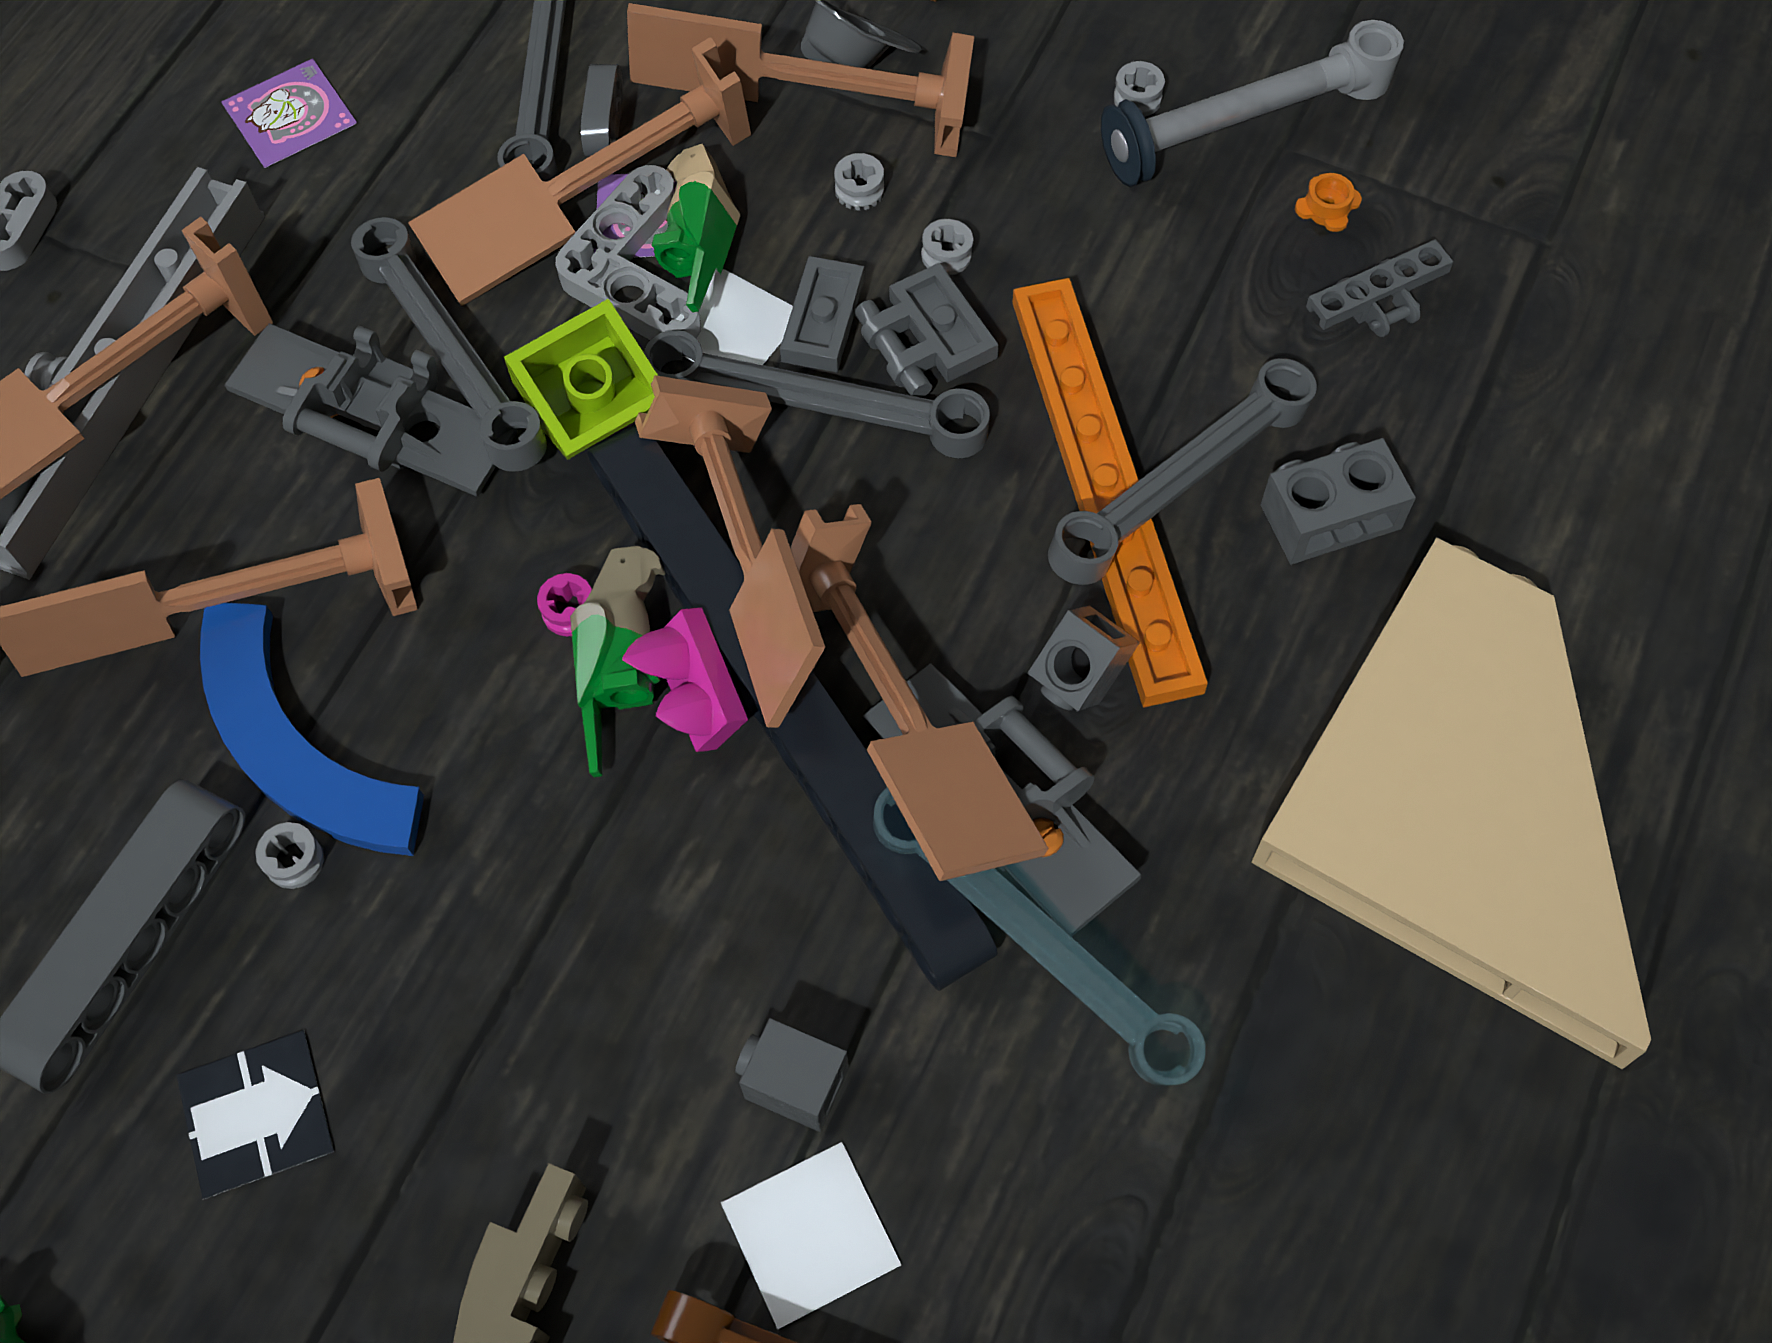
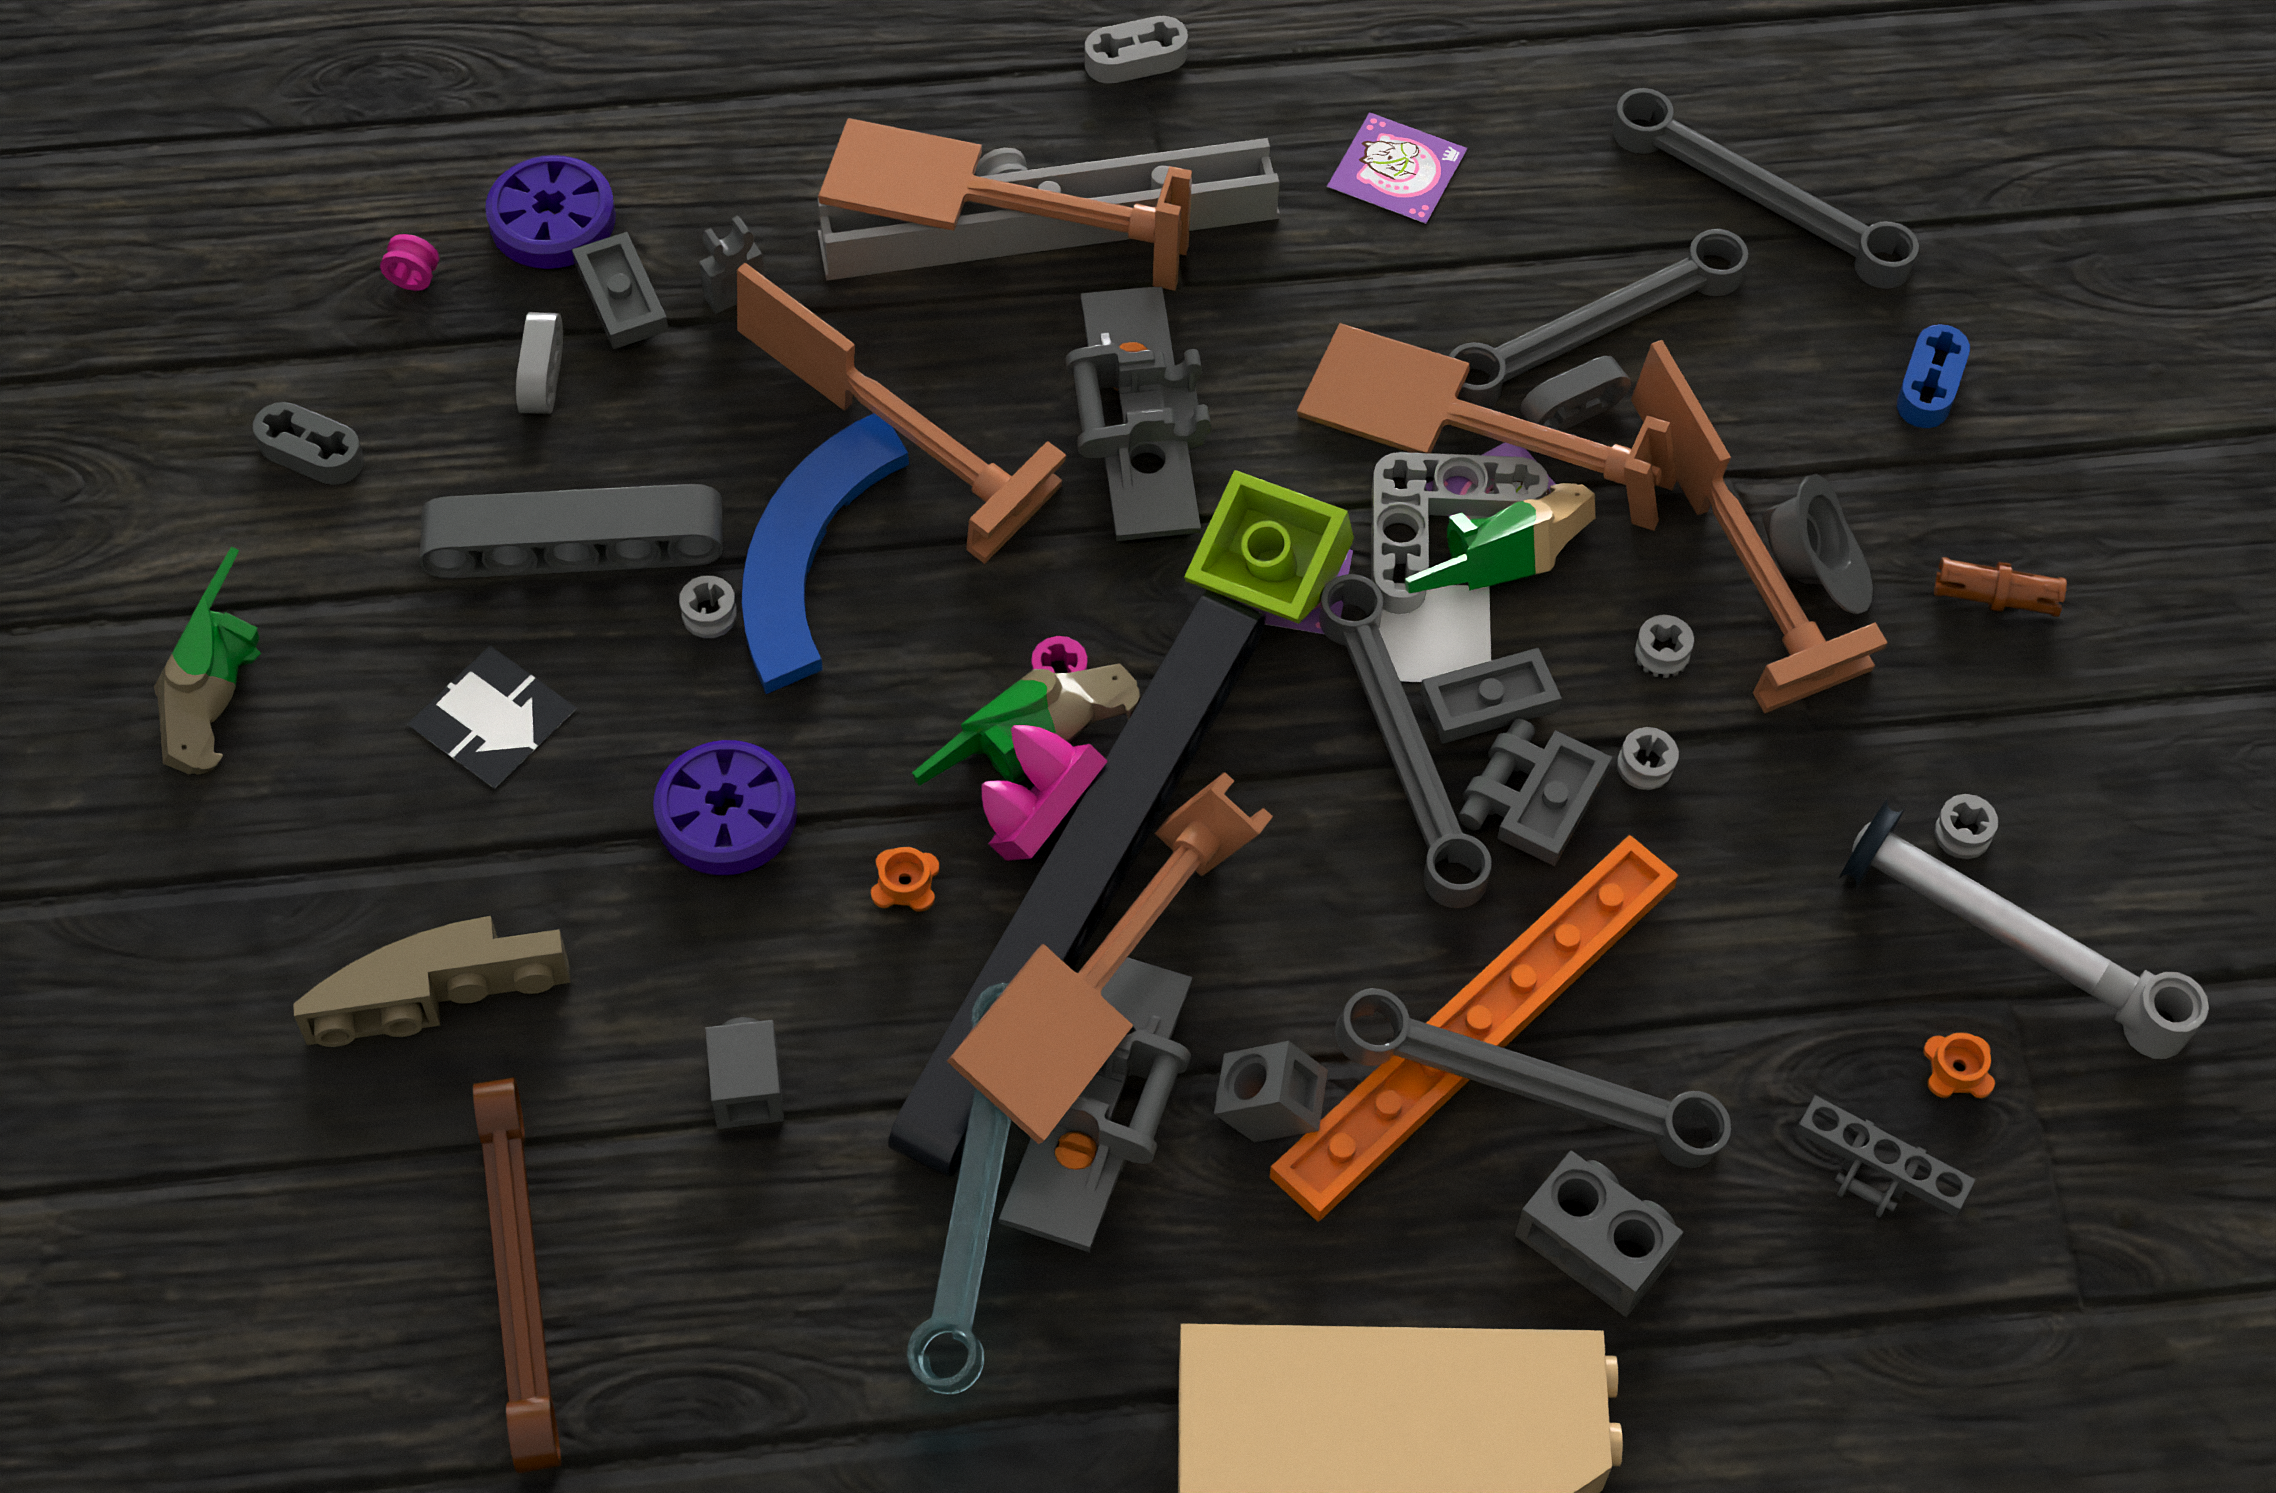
camera: 55 degrees right, 5 degrees down
dark grey piece [351,217,547,472] -> none
nougat piece [635,375,825,728] -> none
white sticker [721,1142,901,1329] -> none
none -> dark purple wheel [653,740,797,875]
none -> orange plate [871,847,940,912]

